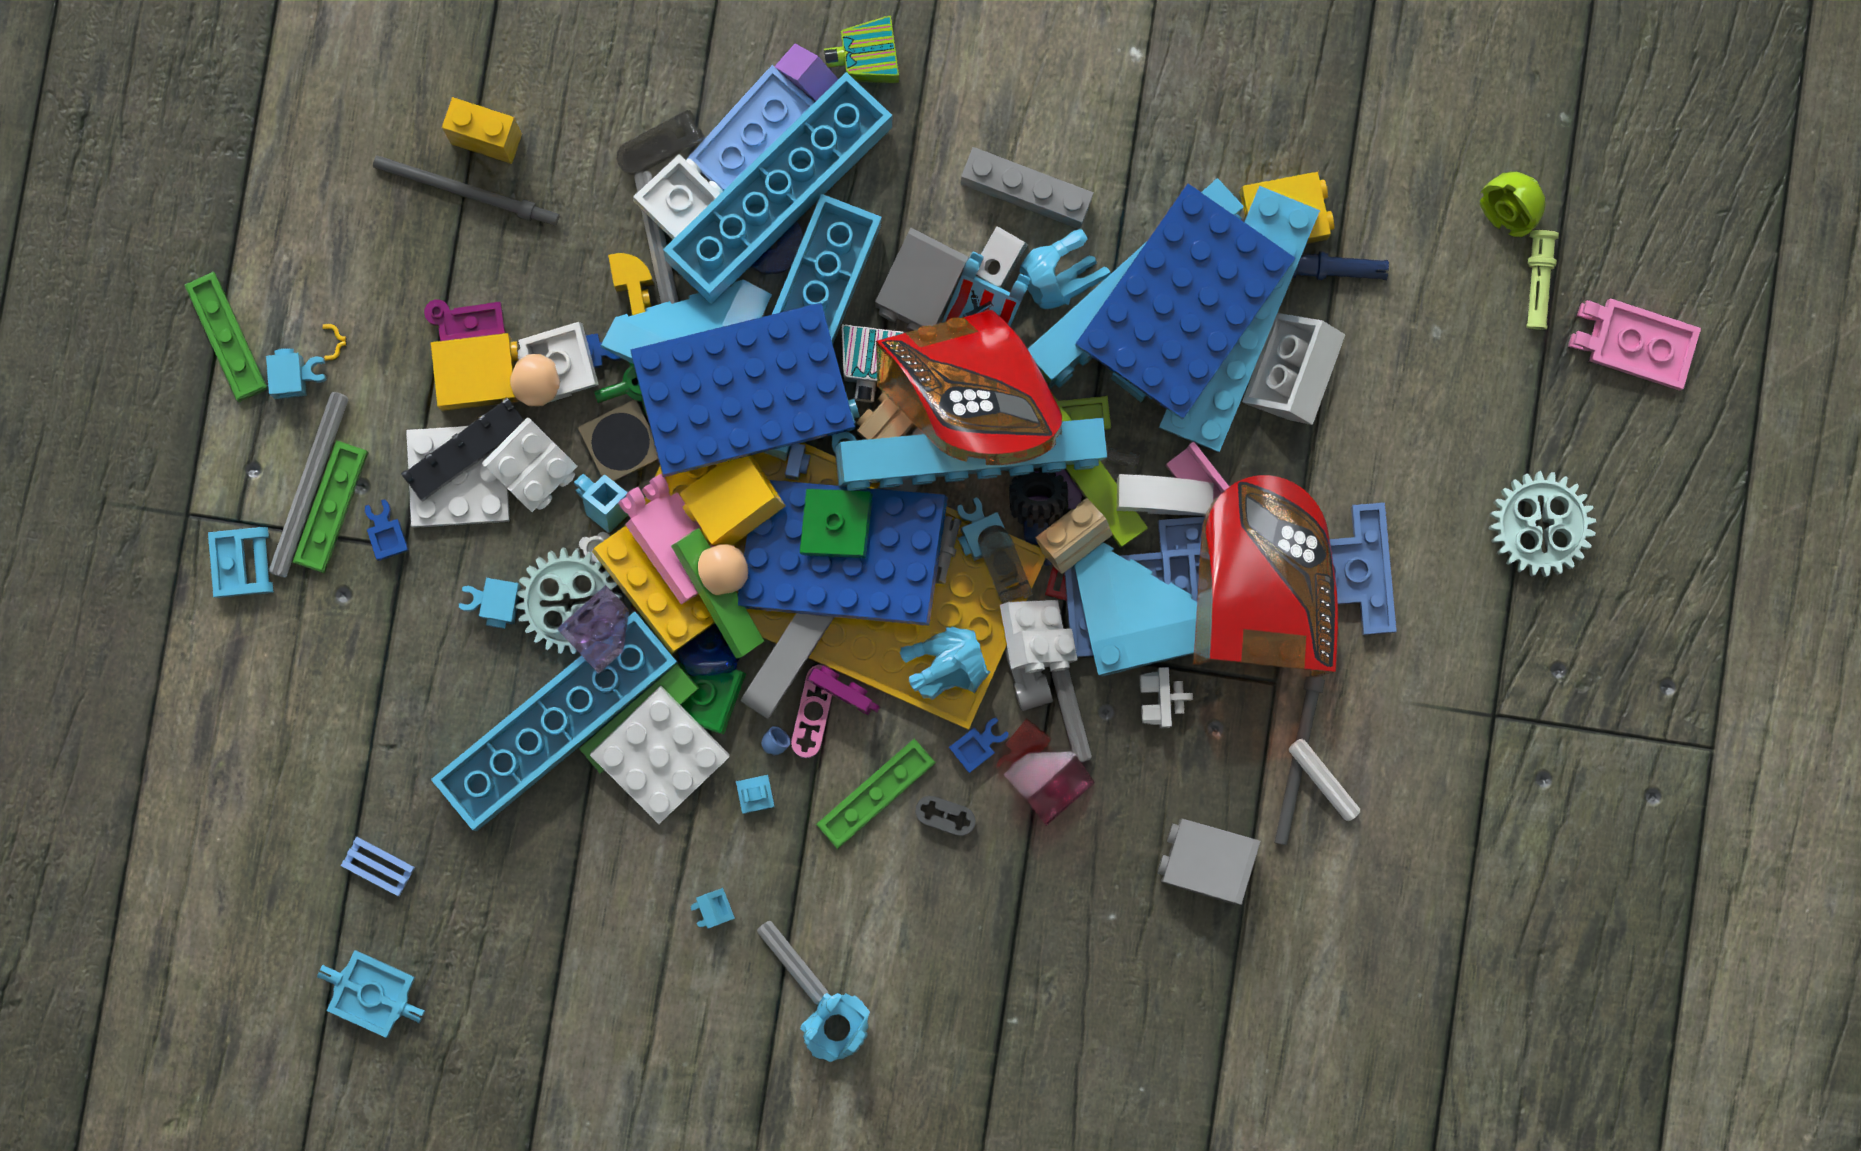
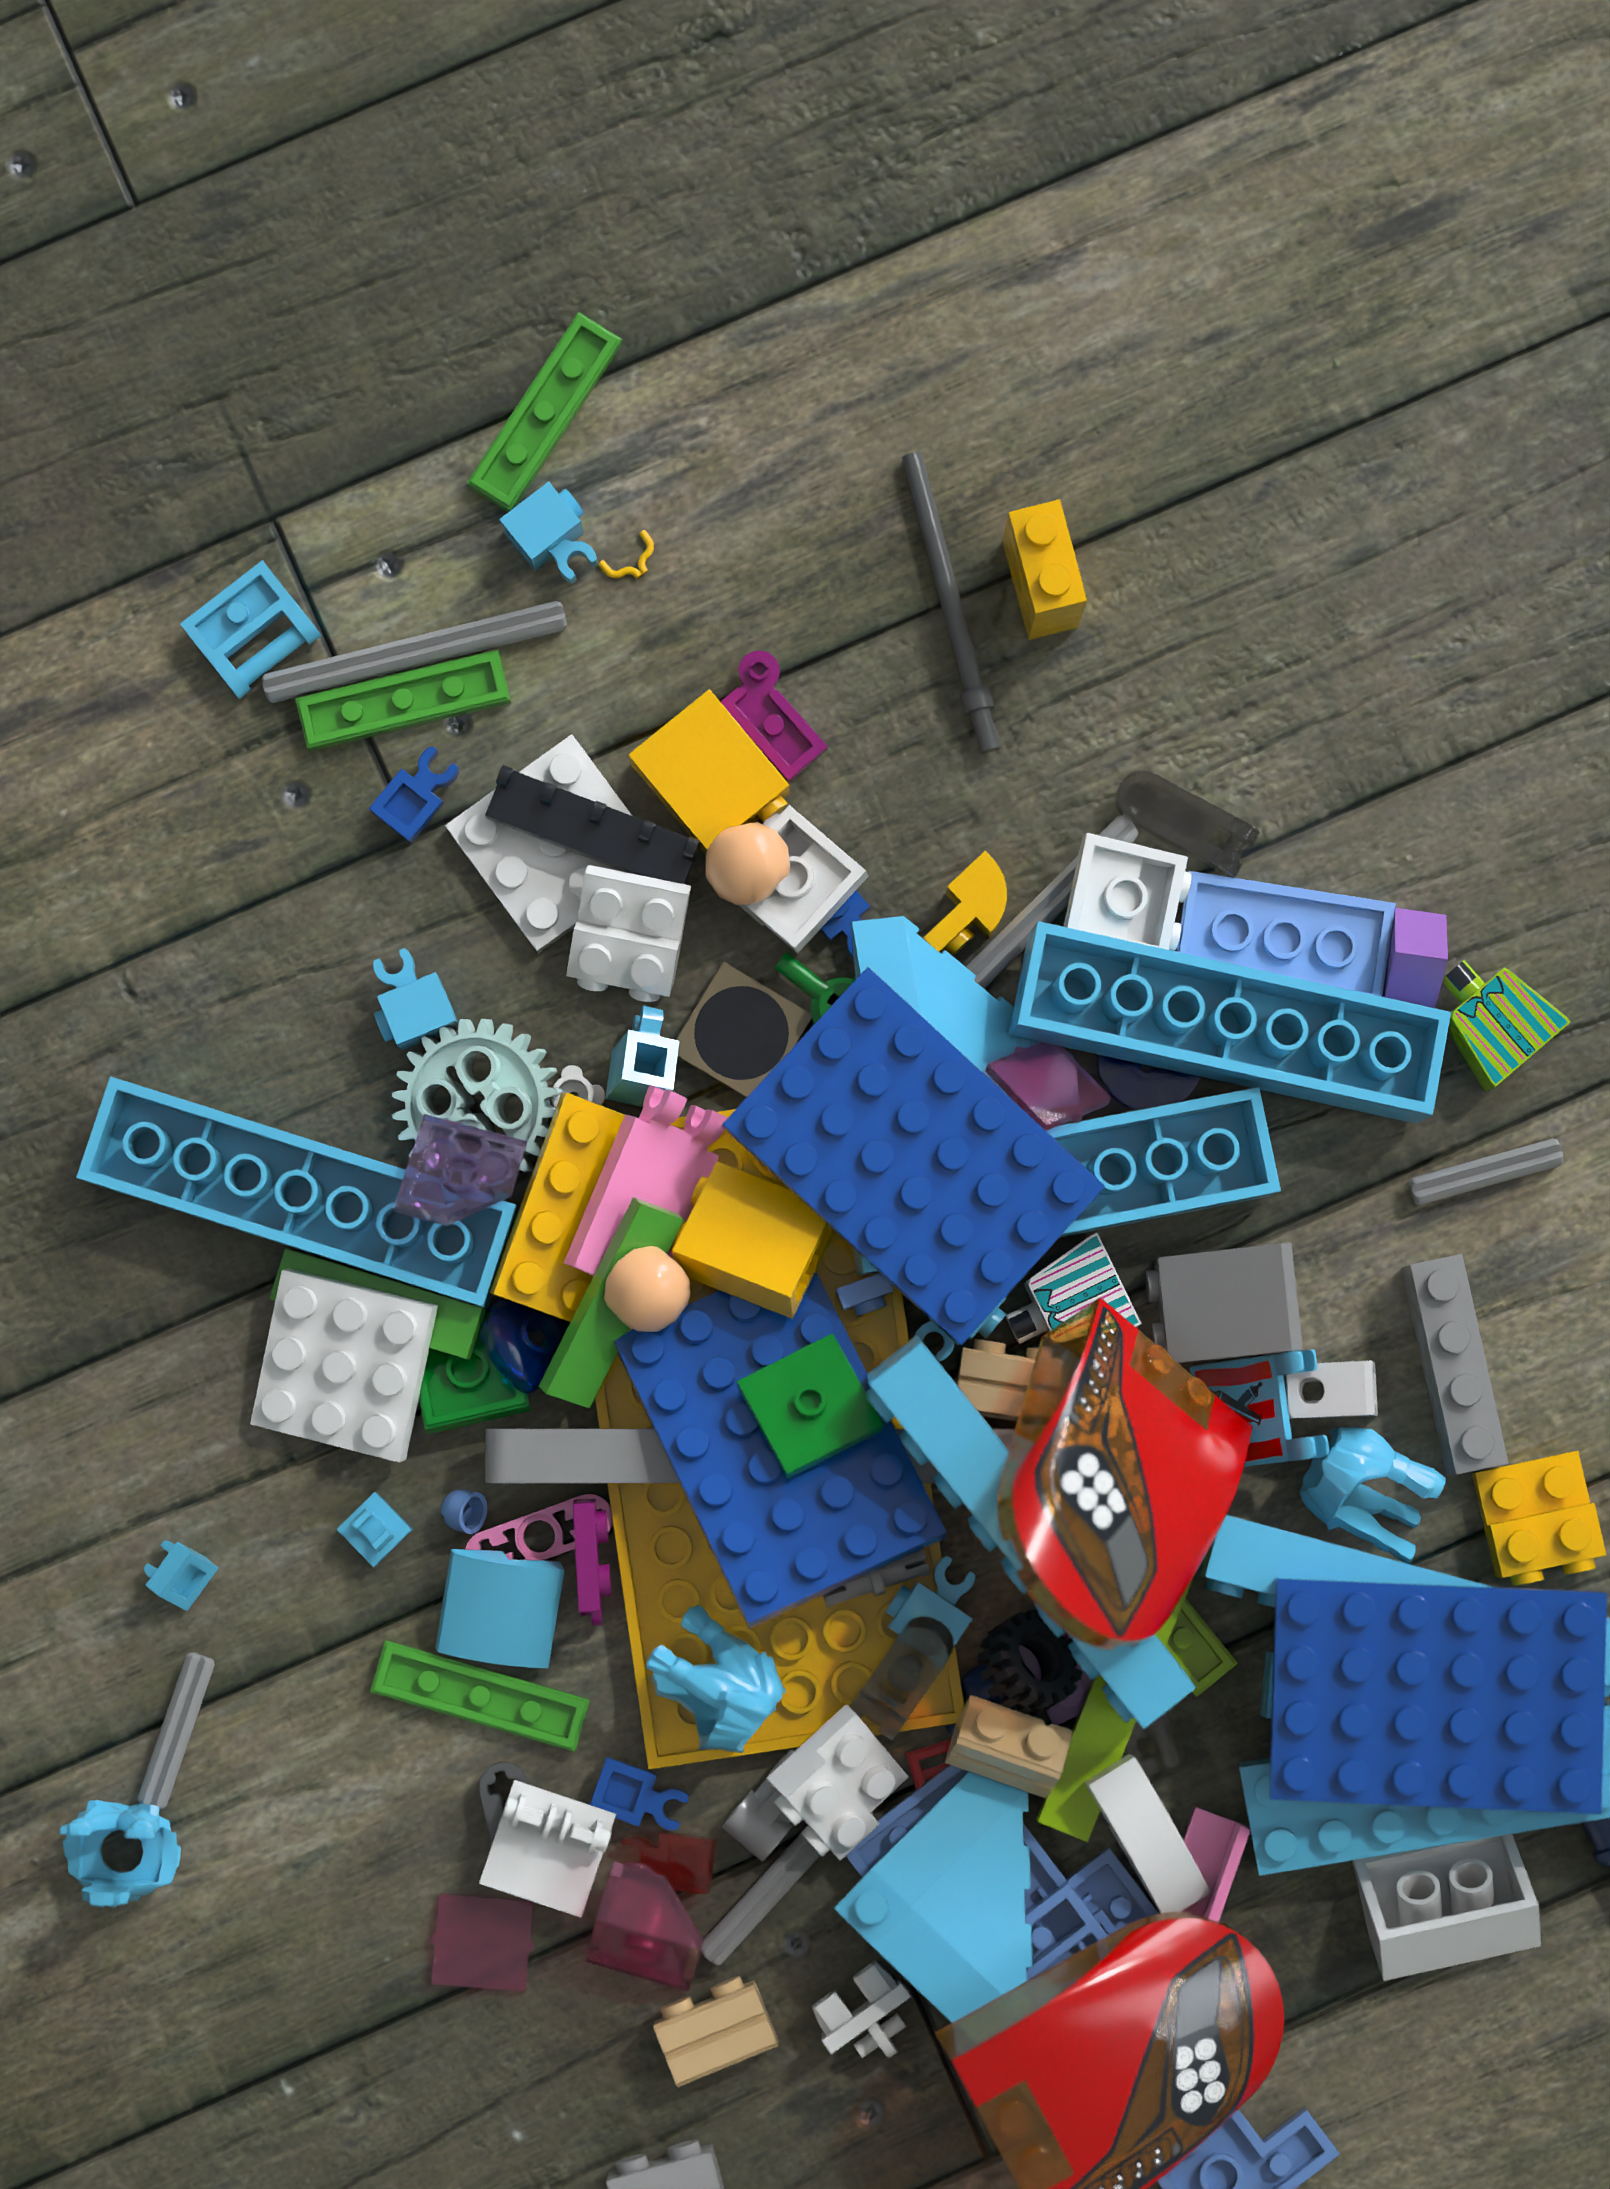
camera: 60 degrees right, 0 degrees up
none -> clear pink piece [430,1894,535,1991]
none -> medium azure slope [435,1549,565,1668]
none -> white hinge [479,1780,616,1917]
none -> tan brick [653,1976,778,2087]
none -> clear pink piece [985,1042,1111,1131]
none -> light grey axle [1409,1138,1564,1205]
none -> yellow plate [1472,1451,1607,1586]

